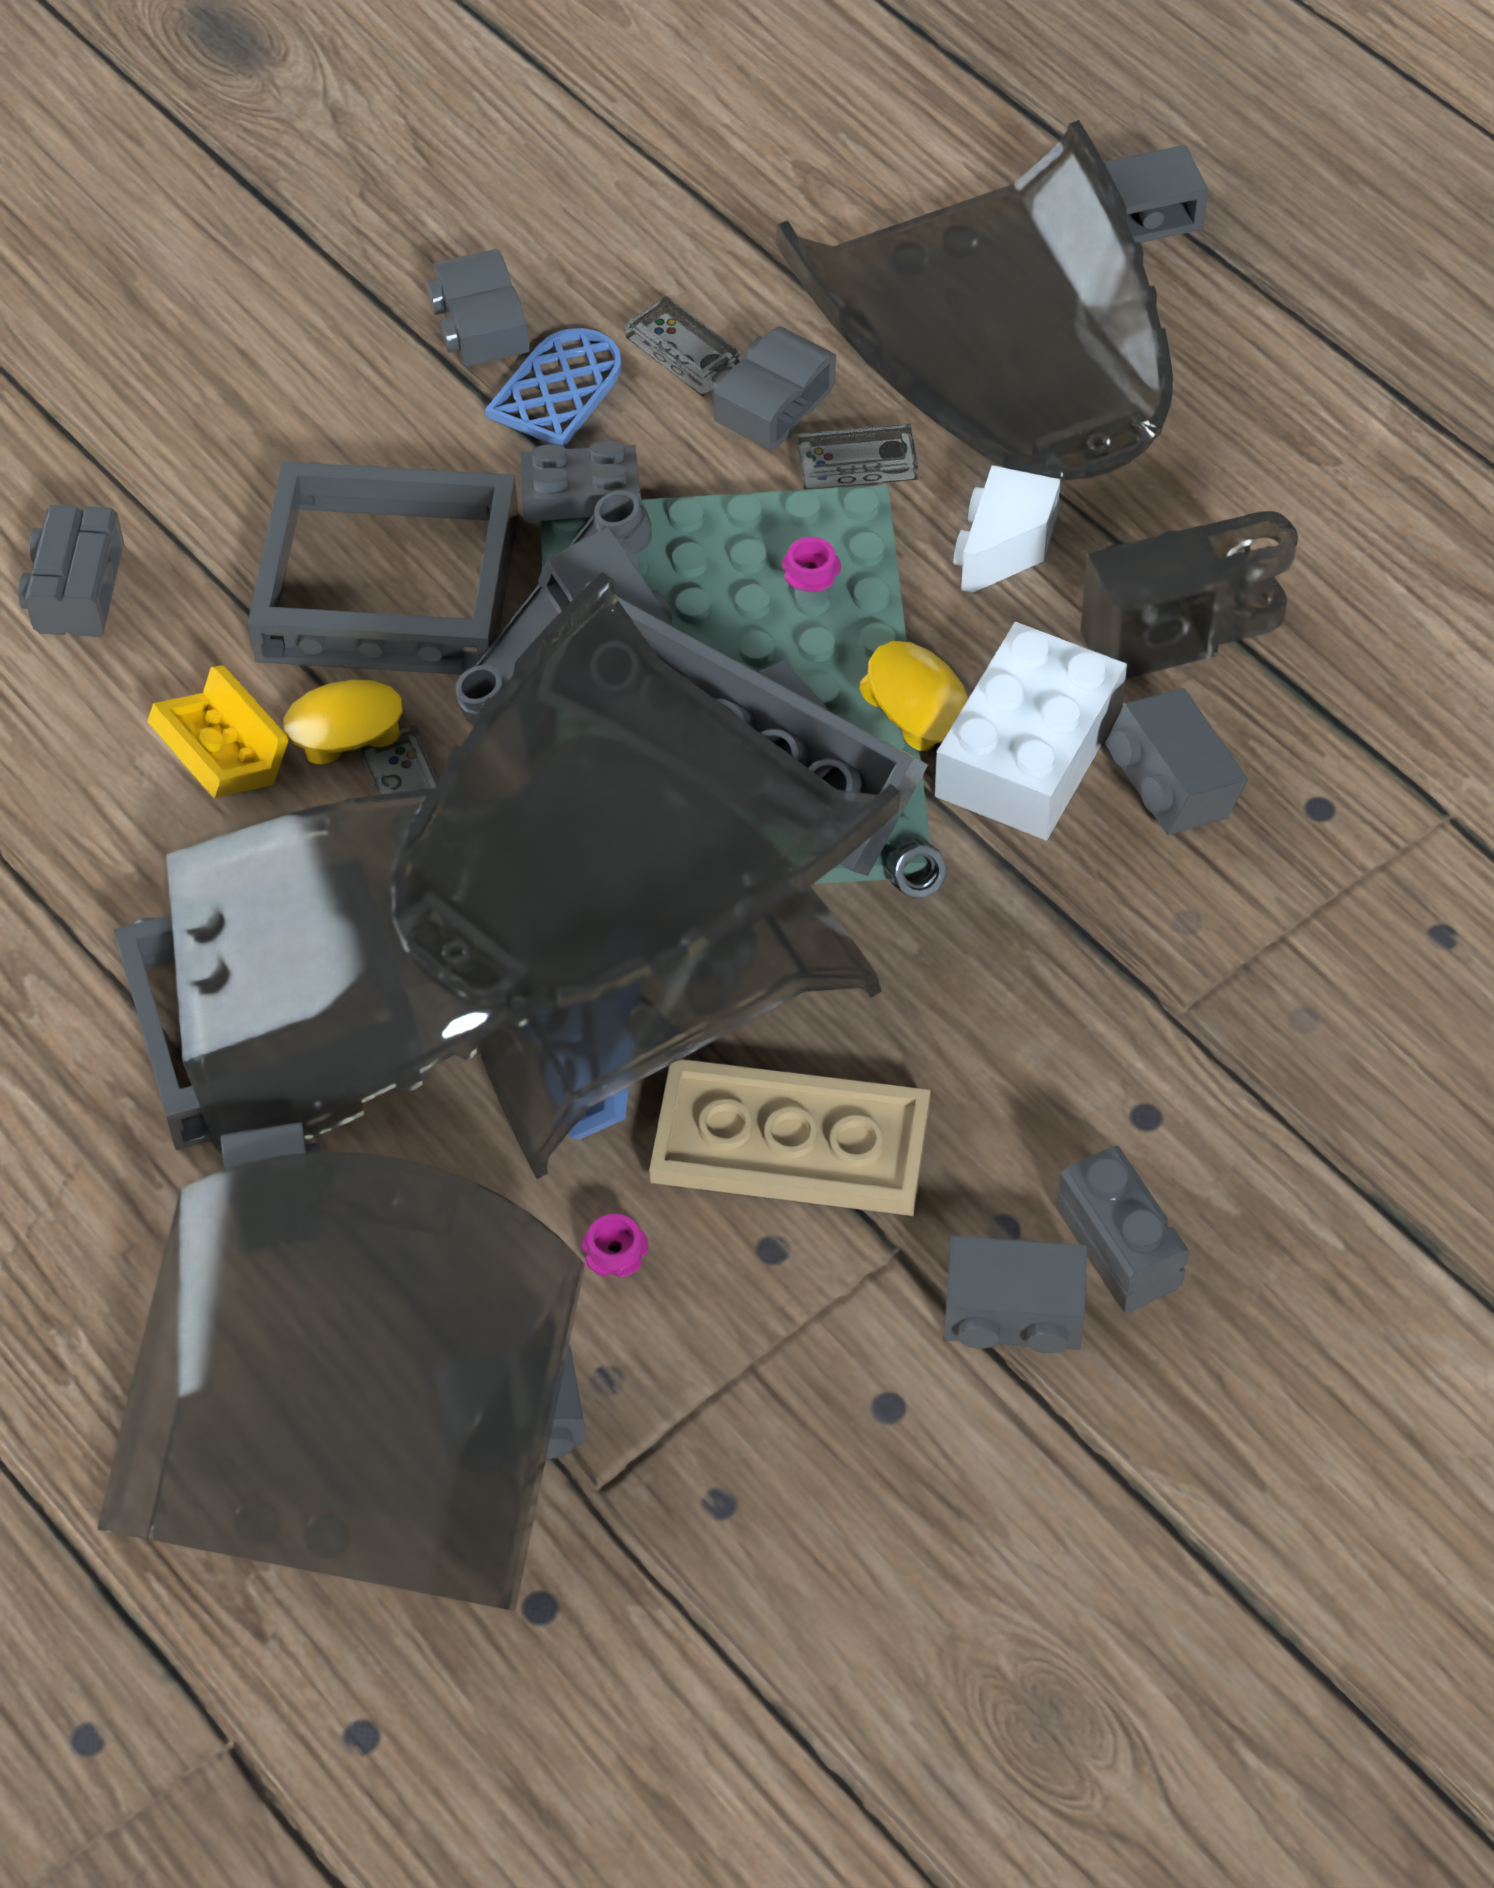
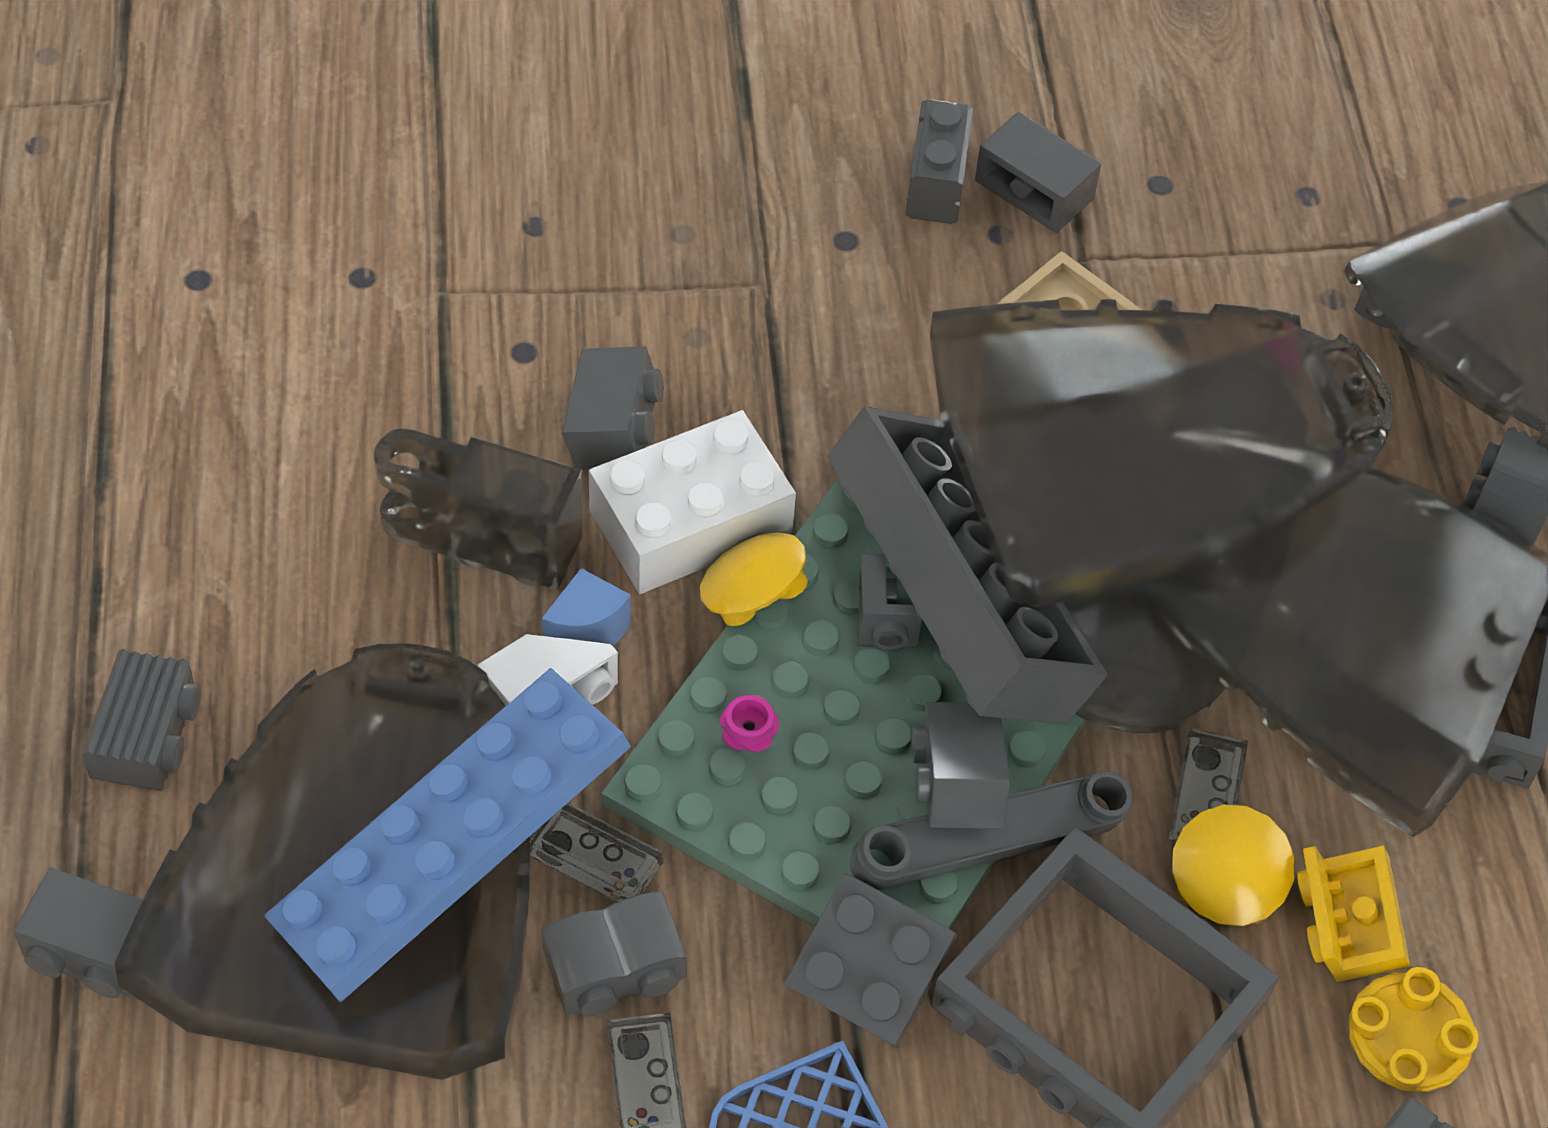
camera: 150 degrees left, 0 degrees up
none -> dark grey brick [82,649,201,791]
none -> medium blue plate [264,668,631,1002]
none -> medium blue brick [542,568,631,646]
none -> yellow dish [1348,967,1479,1092]

